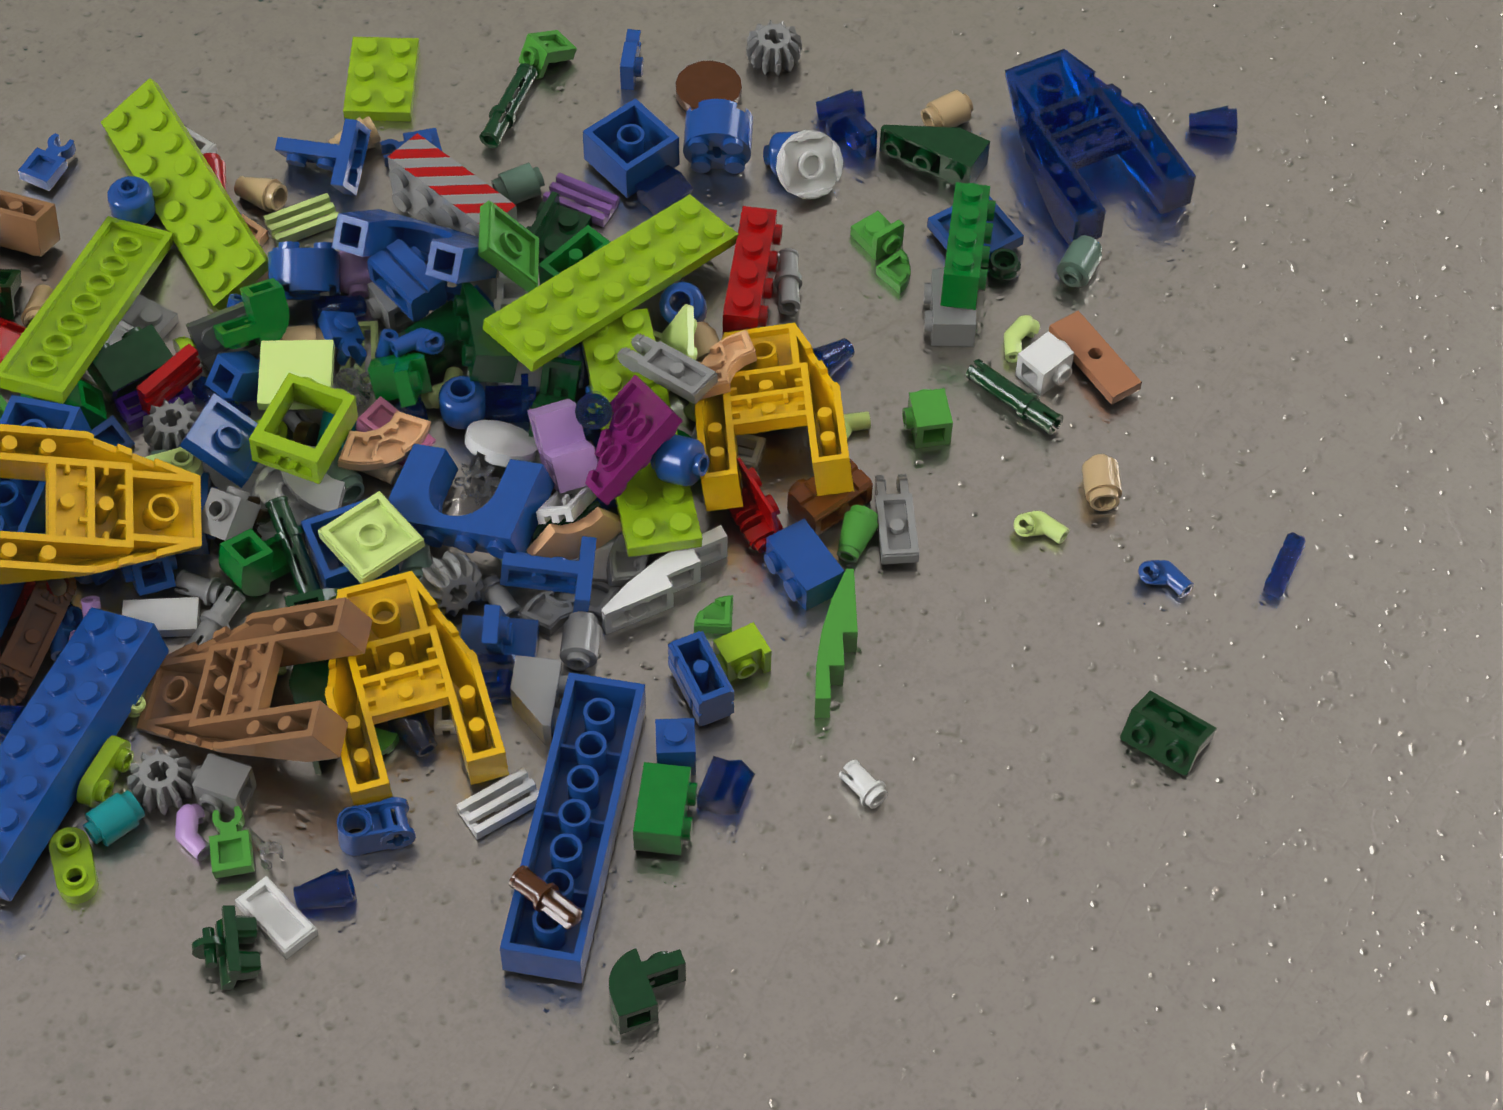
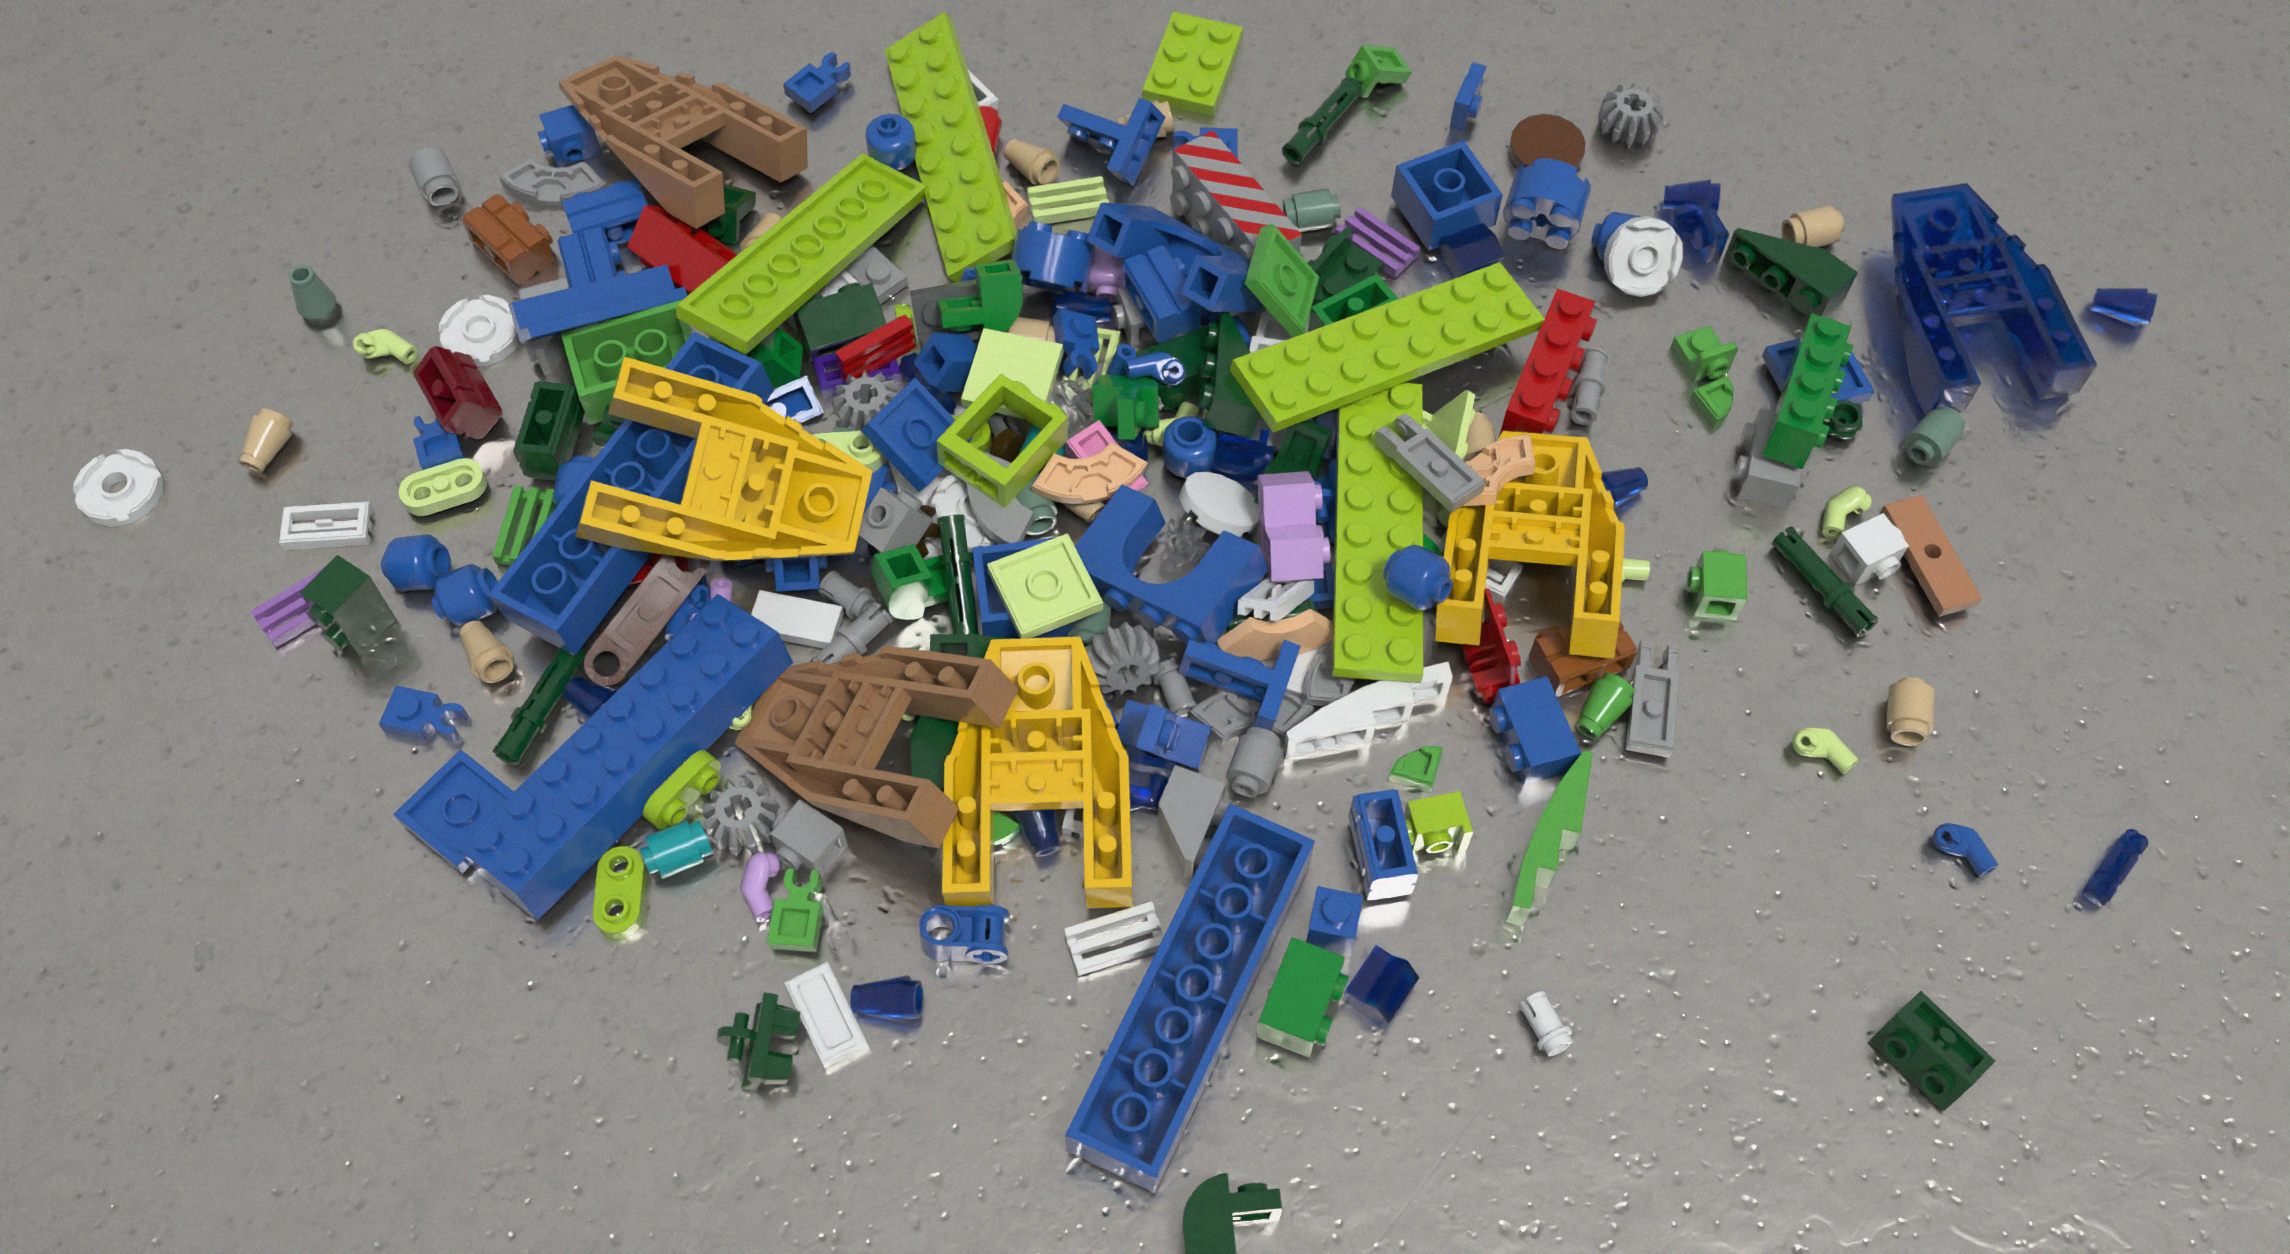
camera: 15 degrees right, 5 degrees up
reddish brown axle [509,865,582,930] -> none
clear blue cone [575,391,612,430] -> none
magenta plate [585,375,683,505] -> none
blue head [659,282,708,325] -> none

